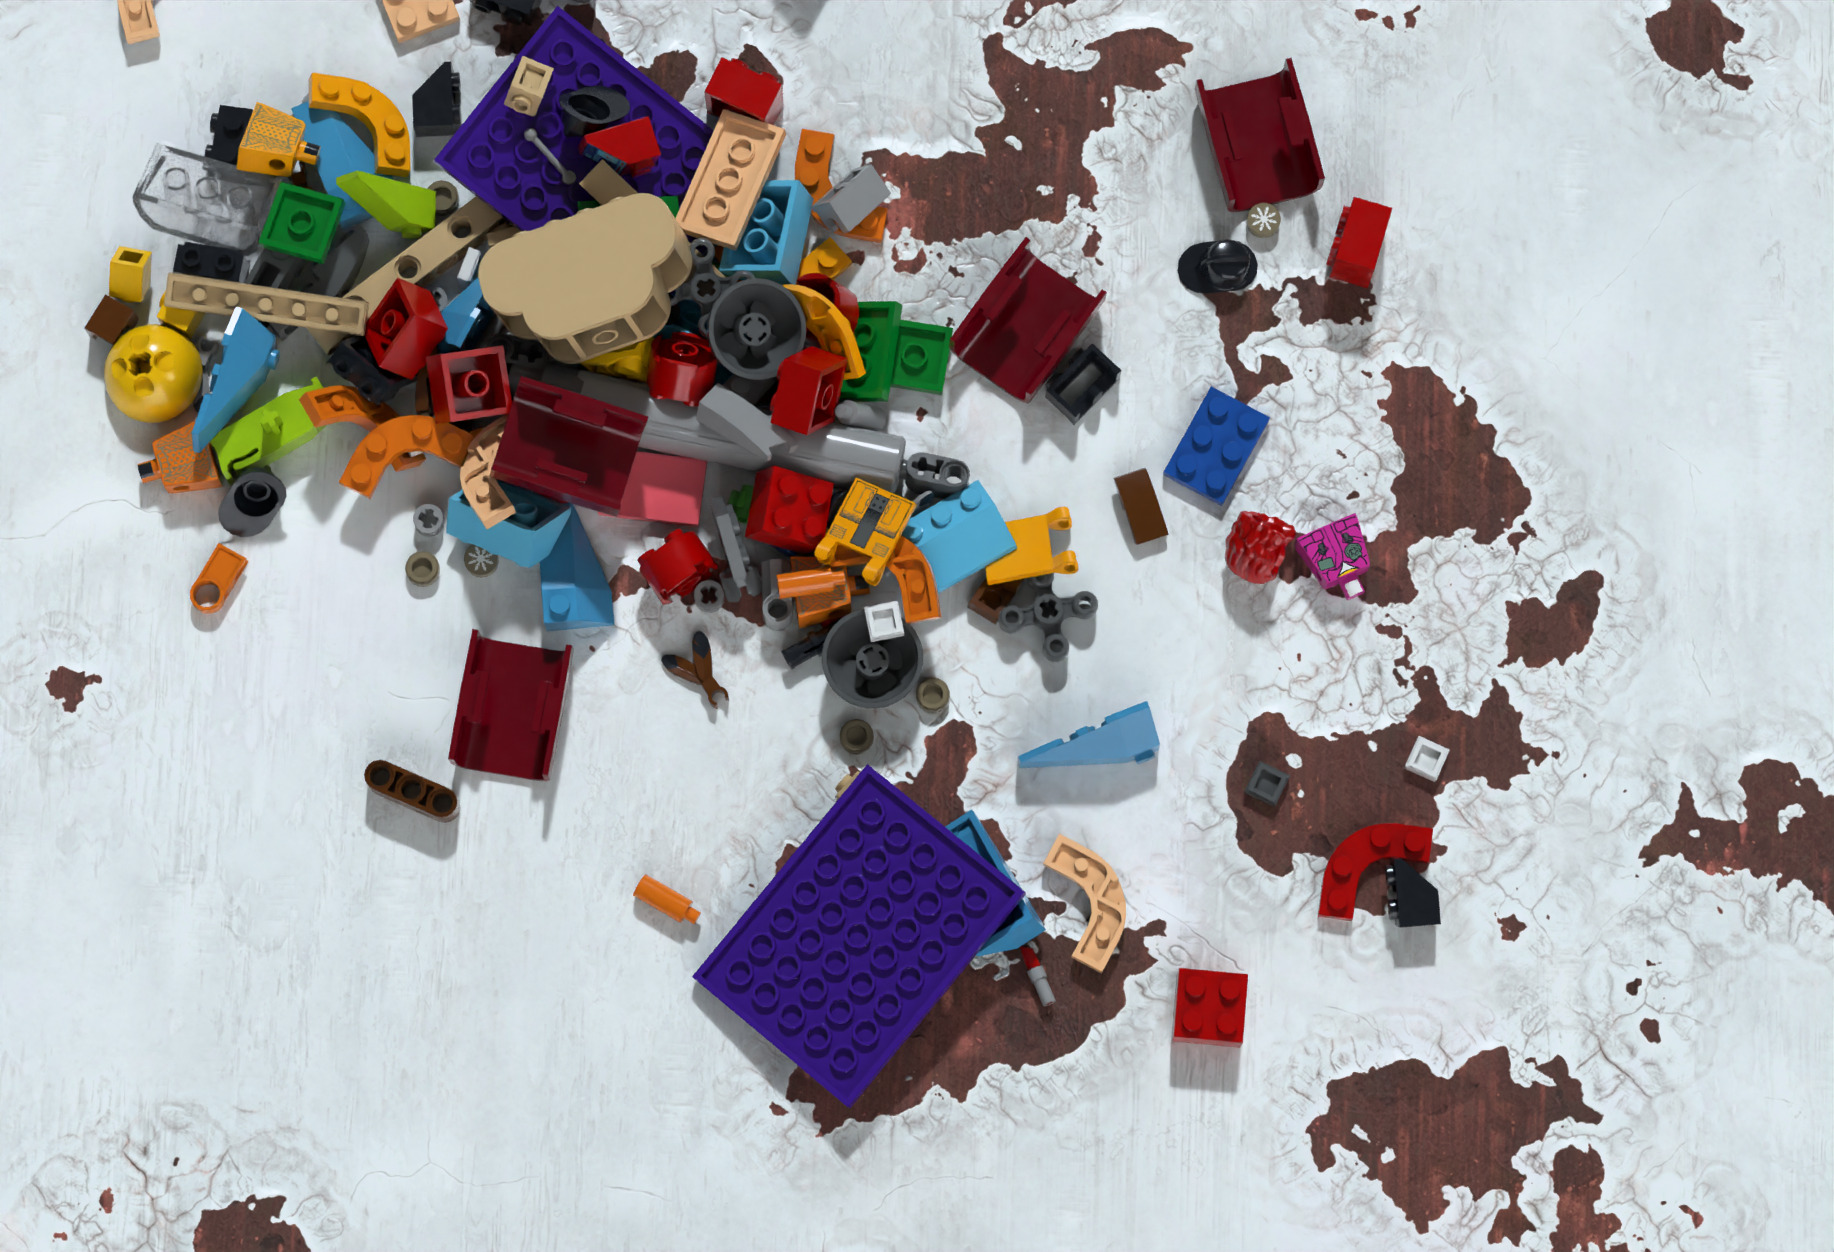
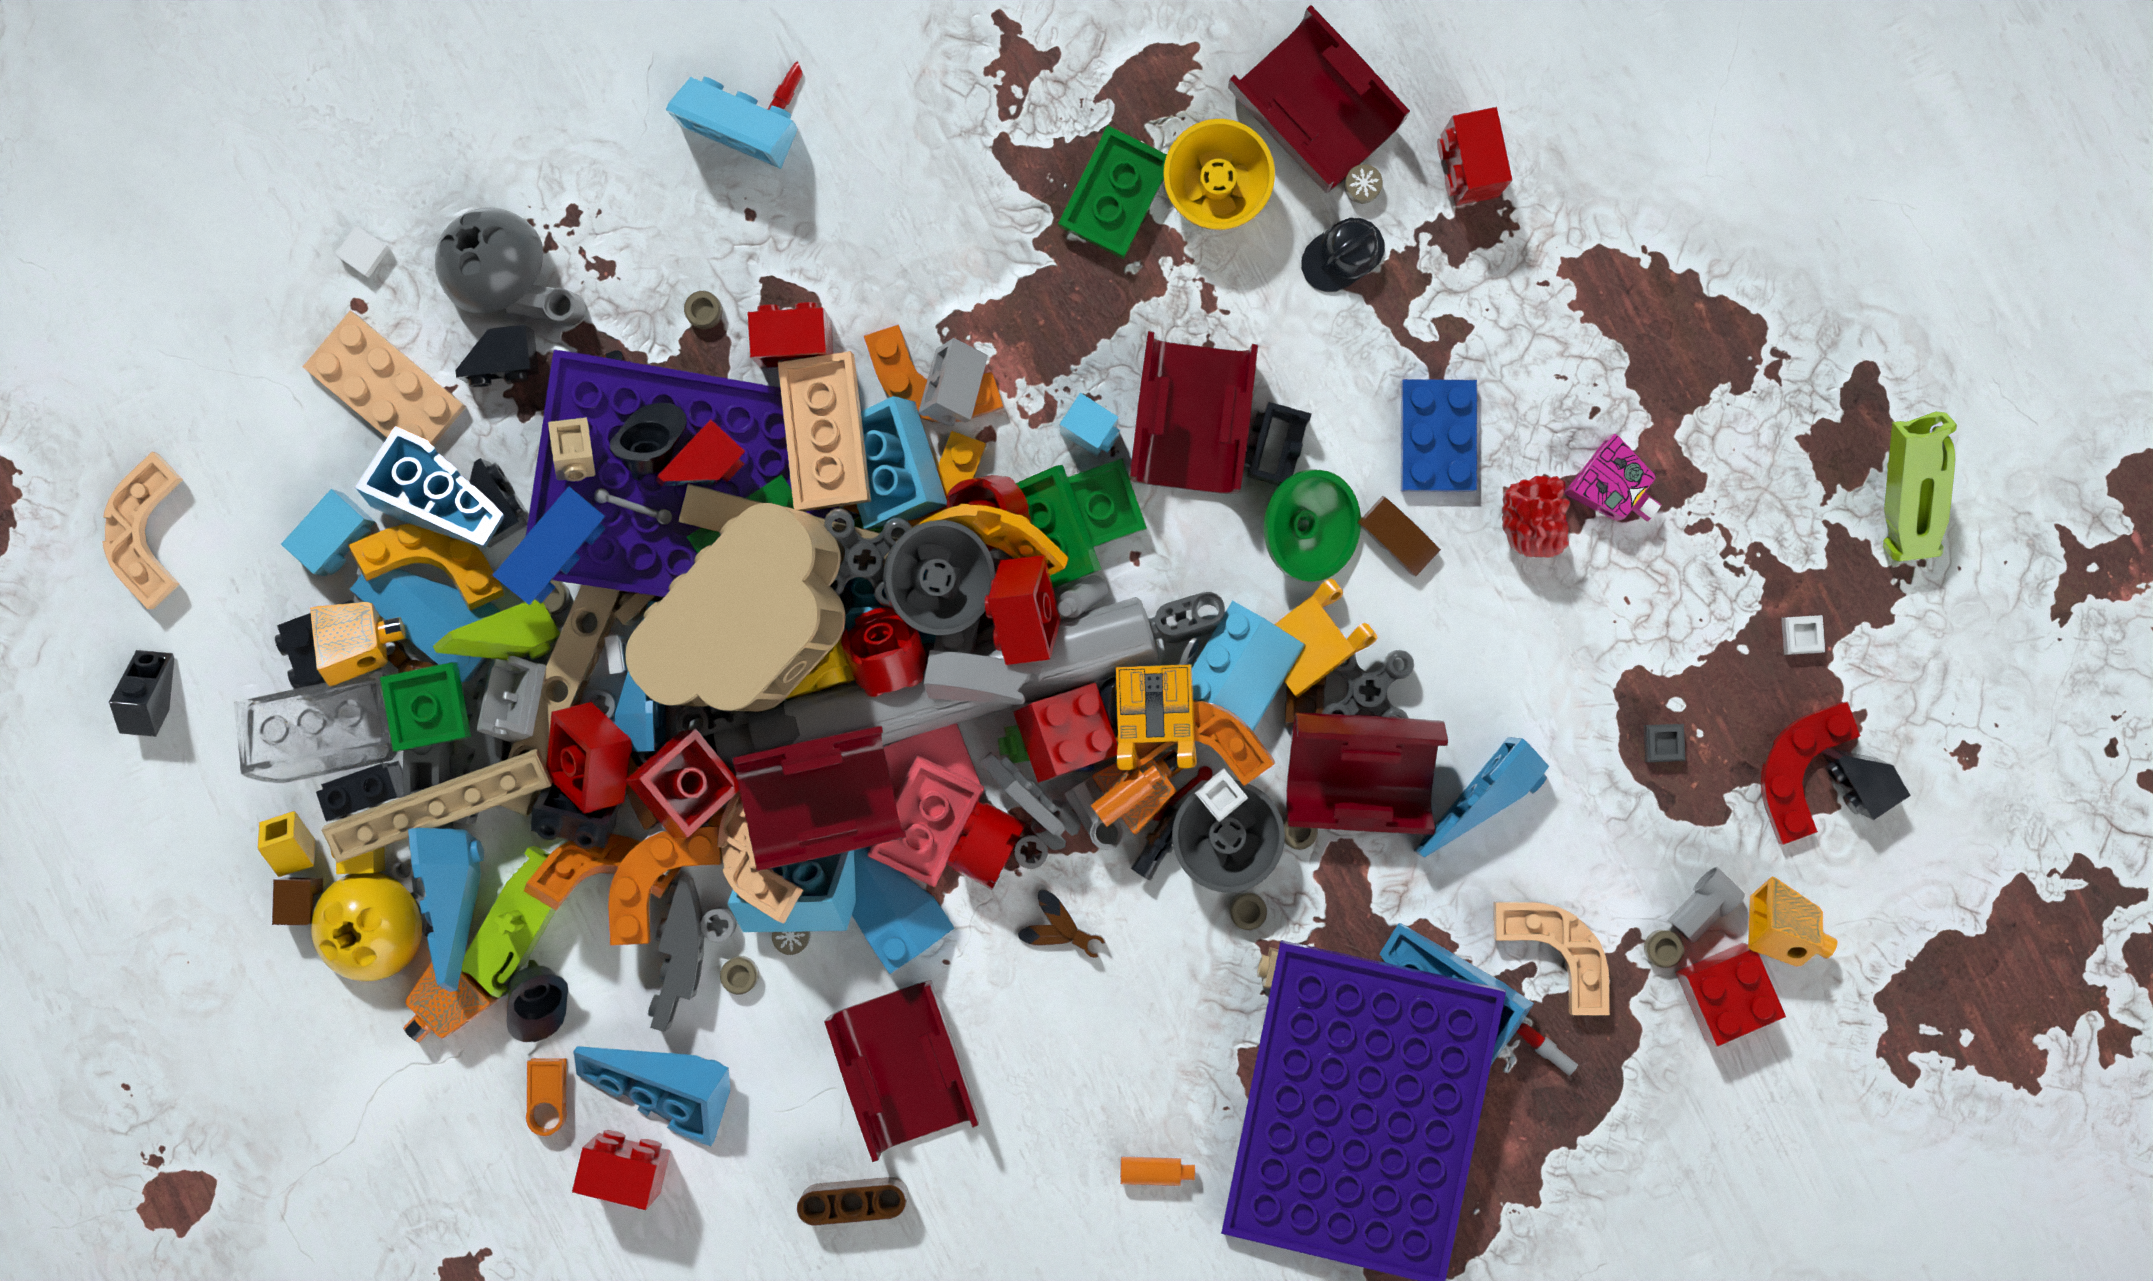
camera: 25 degrees left, 10 degrees up
none -> black slope [109,650,174,737]
none -> medium azure brick [281,489,375,576]
none -> dark azure wedge [355,426,504,548]
none -> light grey hinge [477,656,546,743]
none -> blue brick [493,487,606,605]
none -> red brick [572,1130,671,1210]
none -> dark azure wedge [573,1046,730,1146]
none -> dark grey slope [648,876,704,1032]
none -> dark tan tile [684,291,723,329]
none -> coral tile [868,755,984,887]
none -> green plate [1058,125,1167,259]
none -> medium azure brick [1060,393,1120,457]
none -> yellow piece [1164,119,1275,230]
none -> green dish [1264,469,1361,582]
none -> dark red piece [1286,712,1448,835]
none -> dark tan tile [1644,929,1684,968]
none -> light grey piece [1667,867,1745,944]
none -> light orange torso [1748,876,1837,967]
none -> lime piece [1883,411,1957,562]

